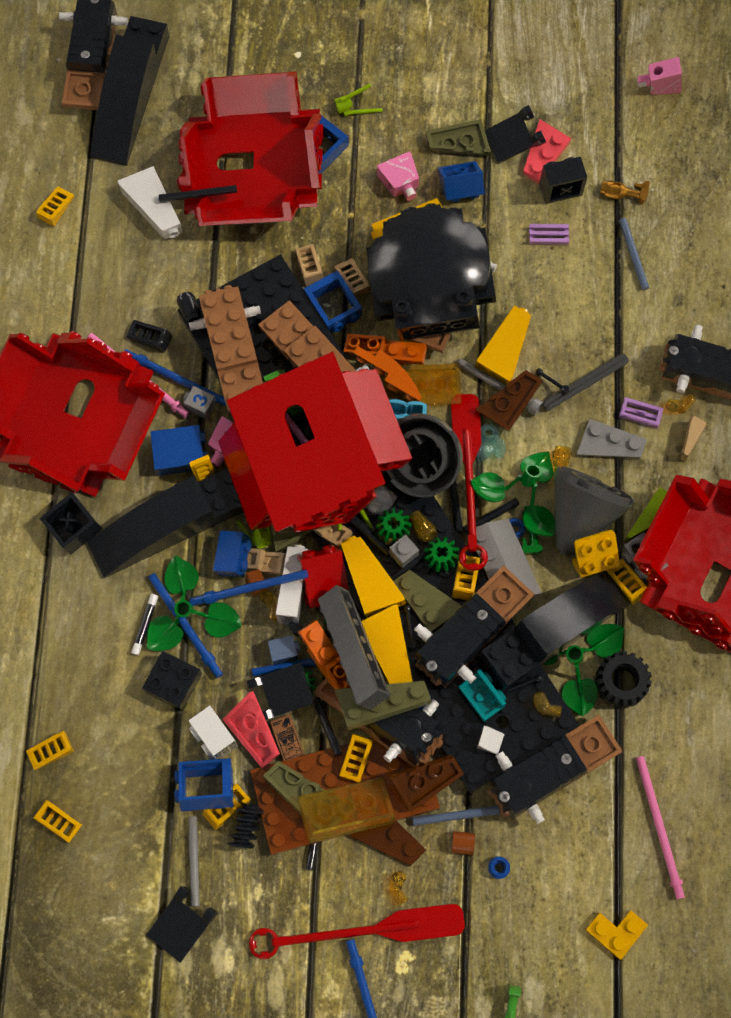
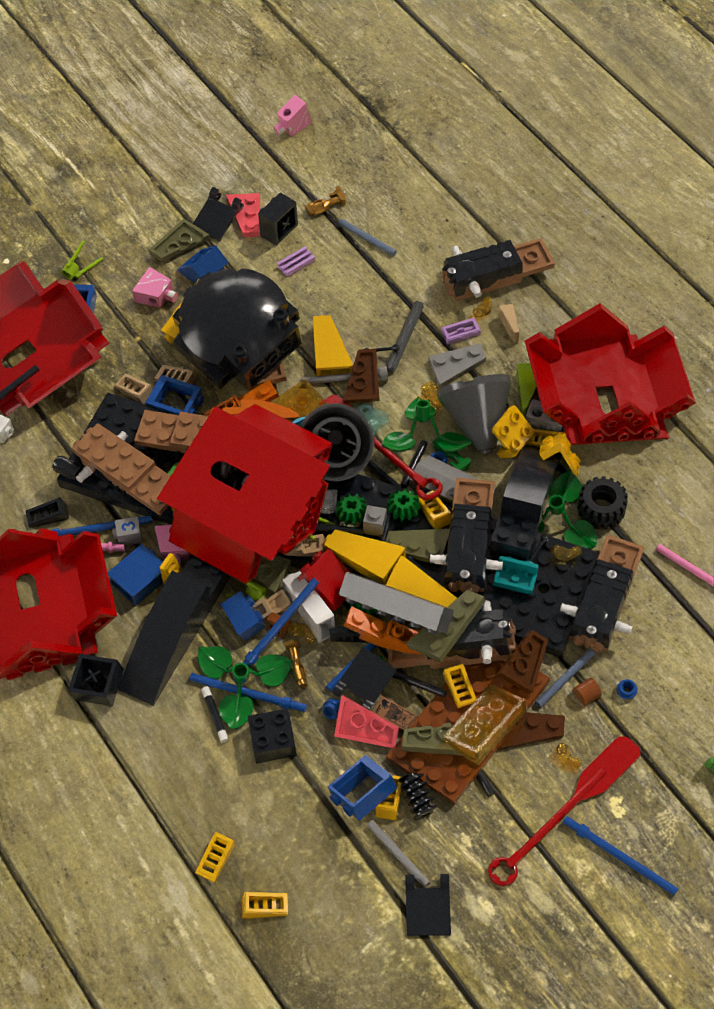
camera: 35 degrees left, 15 degrees down
white brick [188,706,238,760] -> none
sand blue brick [268,635,301,665] -> none
clear yellow cone [409,511,438,542] -> none
white slope [477,726,504,755] -> none
none -> pearl gold piece [284,639,308,688]
none -> blue plate [323,699,340,720]
none -> yellow bracket [539,433,581,476]

